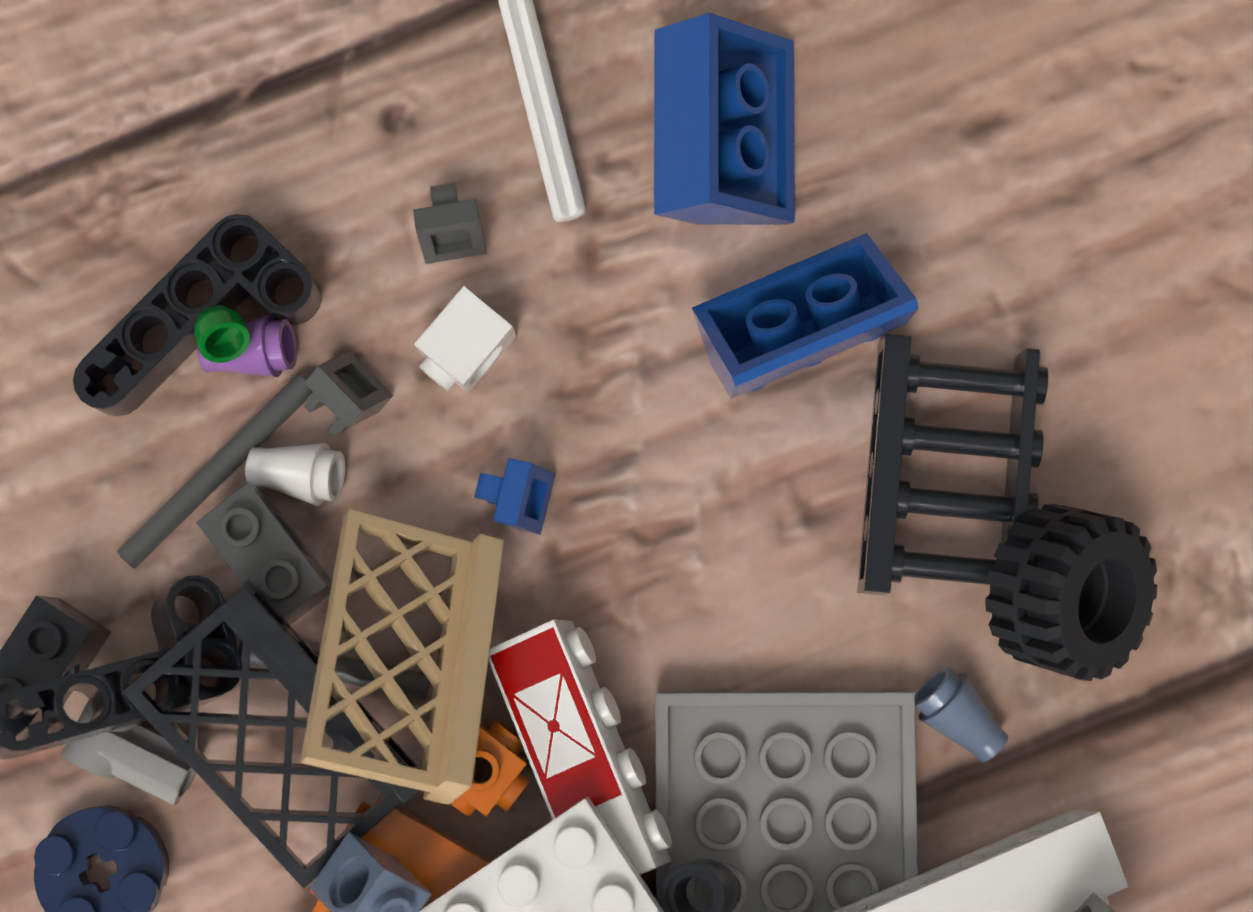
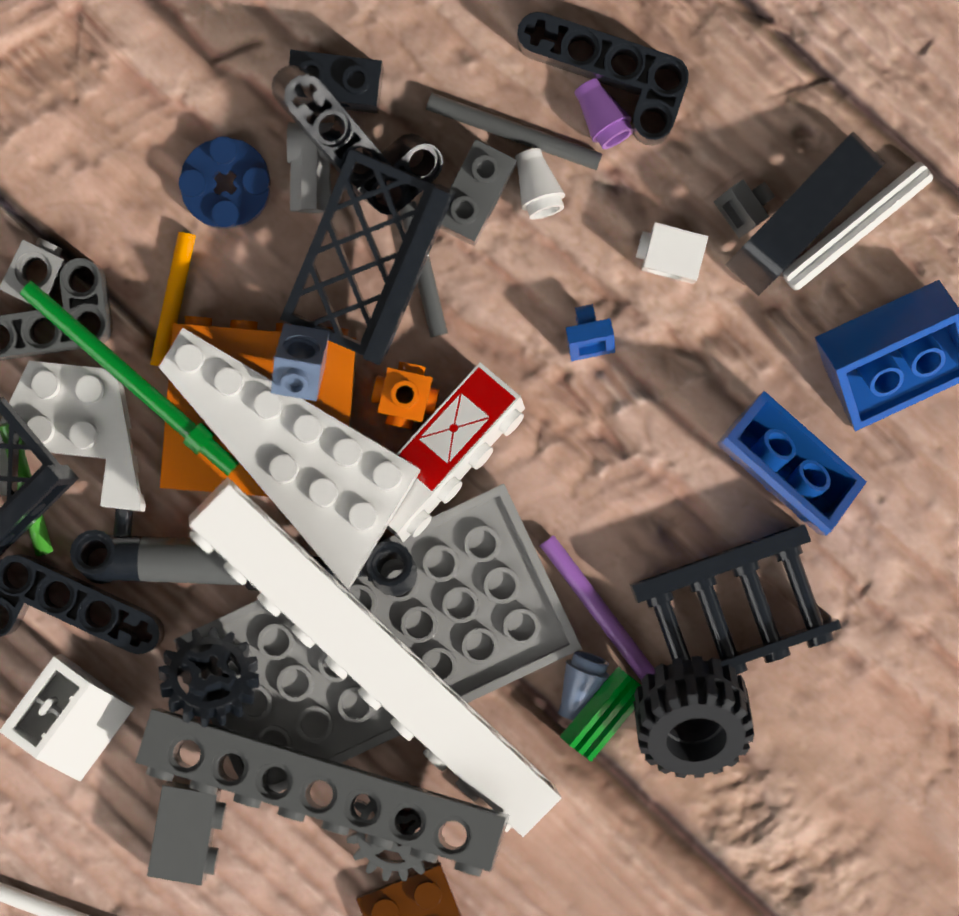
camera: 65 degrees right, 5 degrees up
green hinge [194,305,250,363] -> none
tan fence [300,509,504,805] -> none
dark grey tile [304,351,393,436] -> none
none -> medium lavender bar [539,535,655,682]
none -> green tile [560,667,642,761]
none -> black beam [725,132,886,296]

